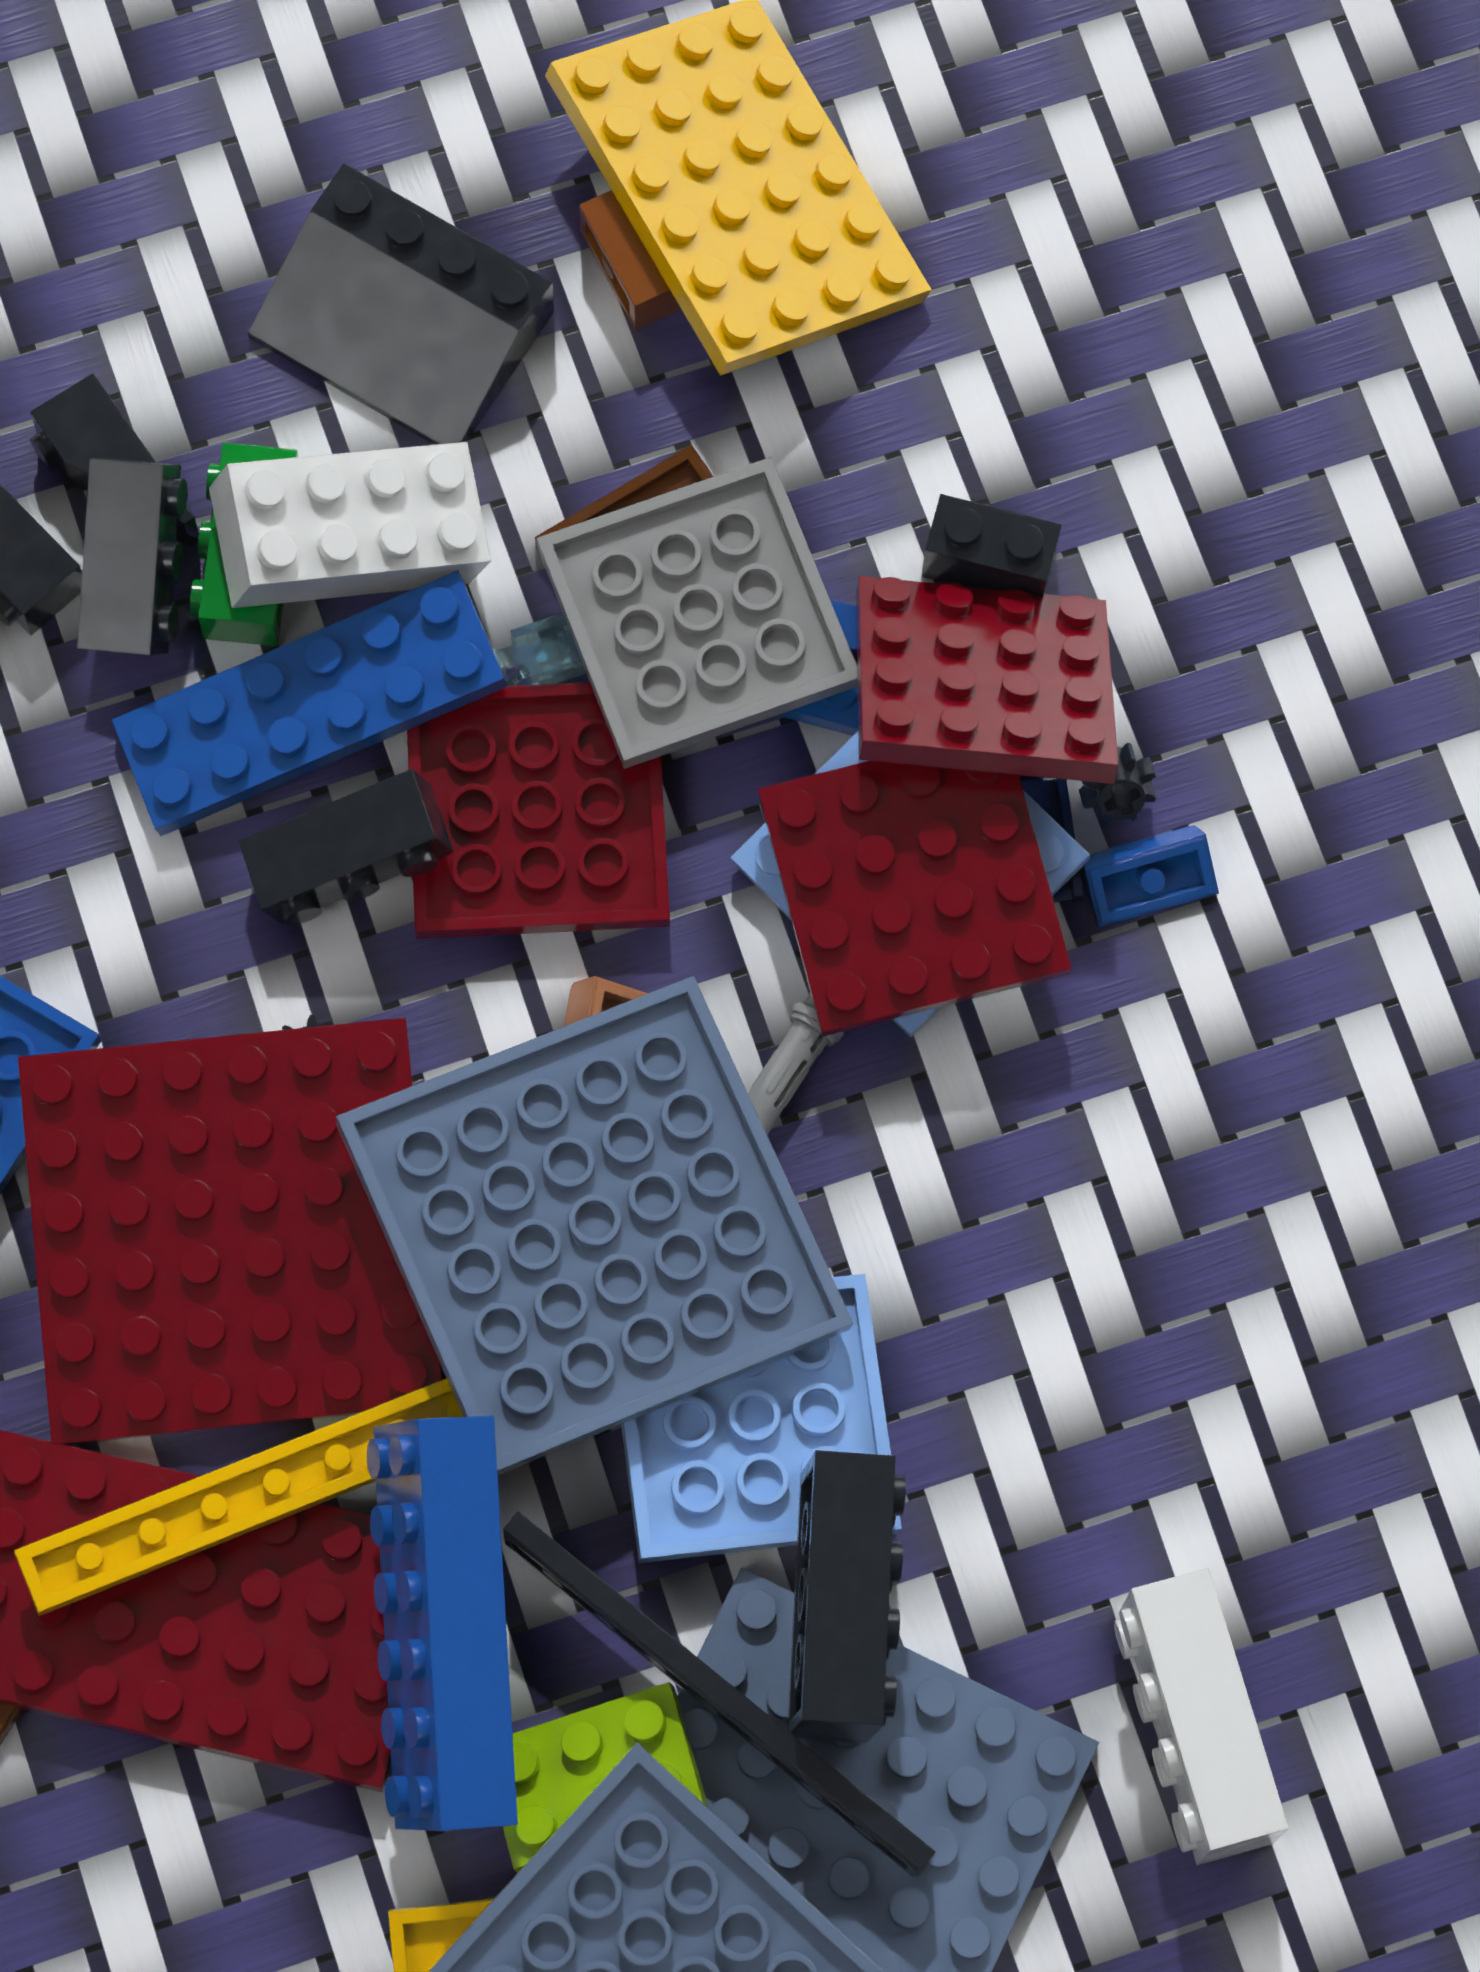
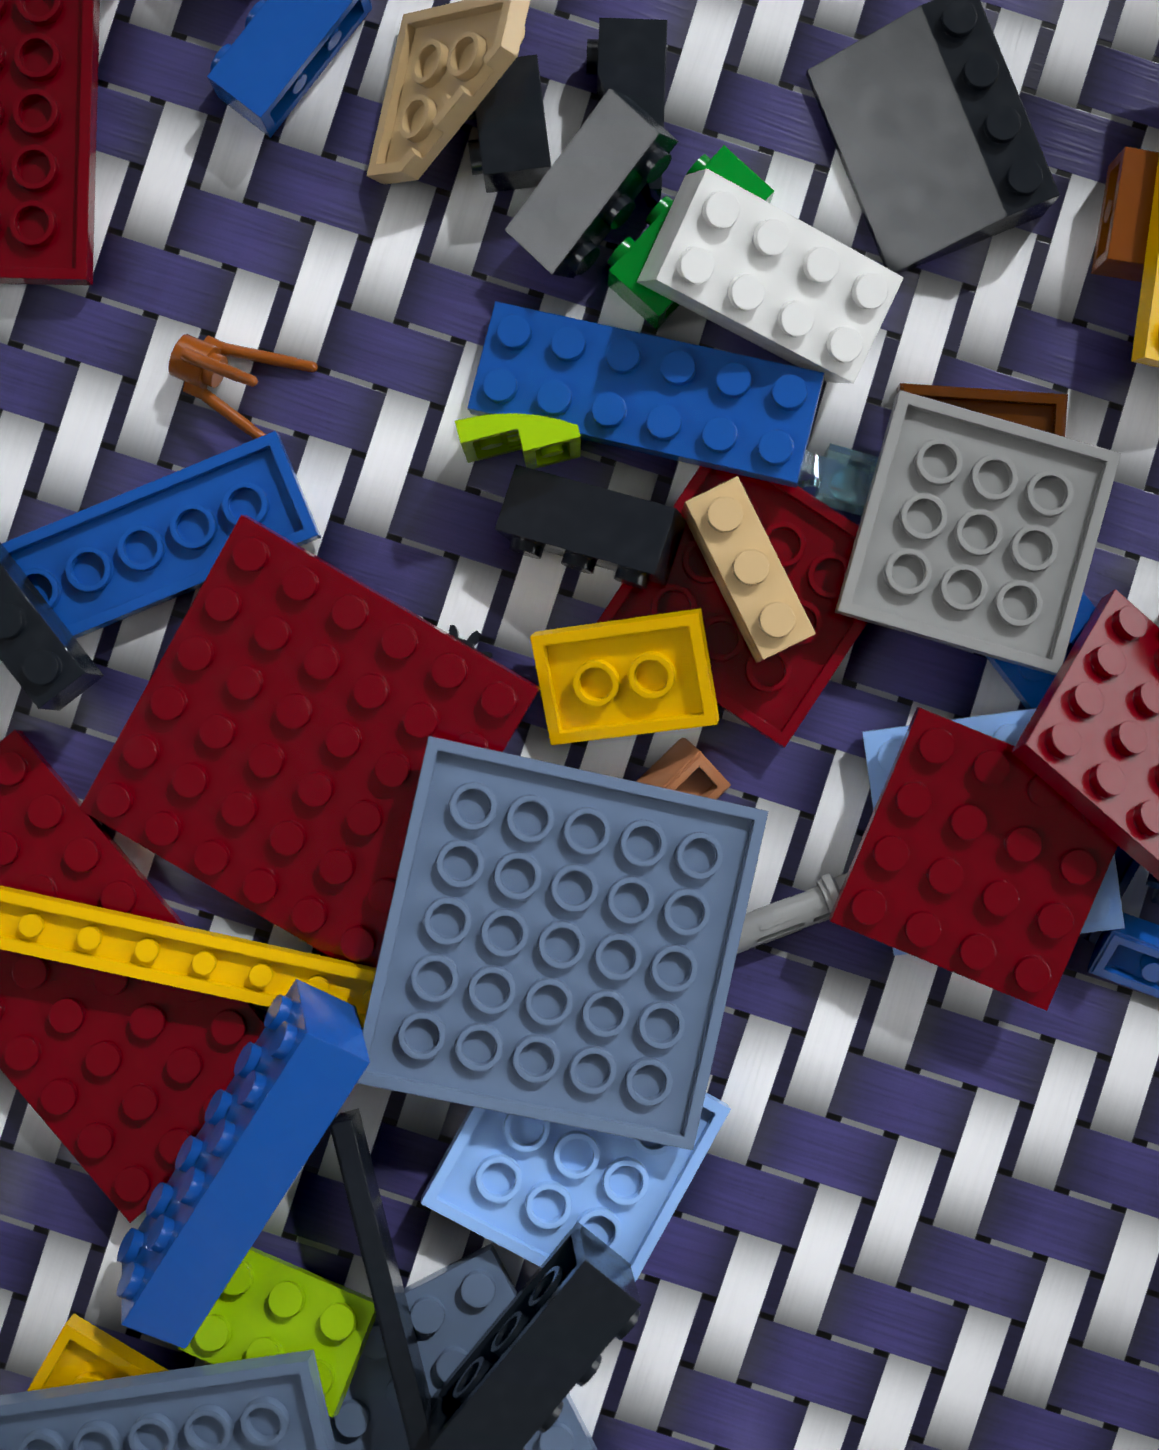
camera: 40 degrees right, 15 degrees up
none -> lime slope [455,414,581,469]
none -> yellow plate [530,608,720,745]
none -> tan brick [681,476,816,664]

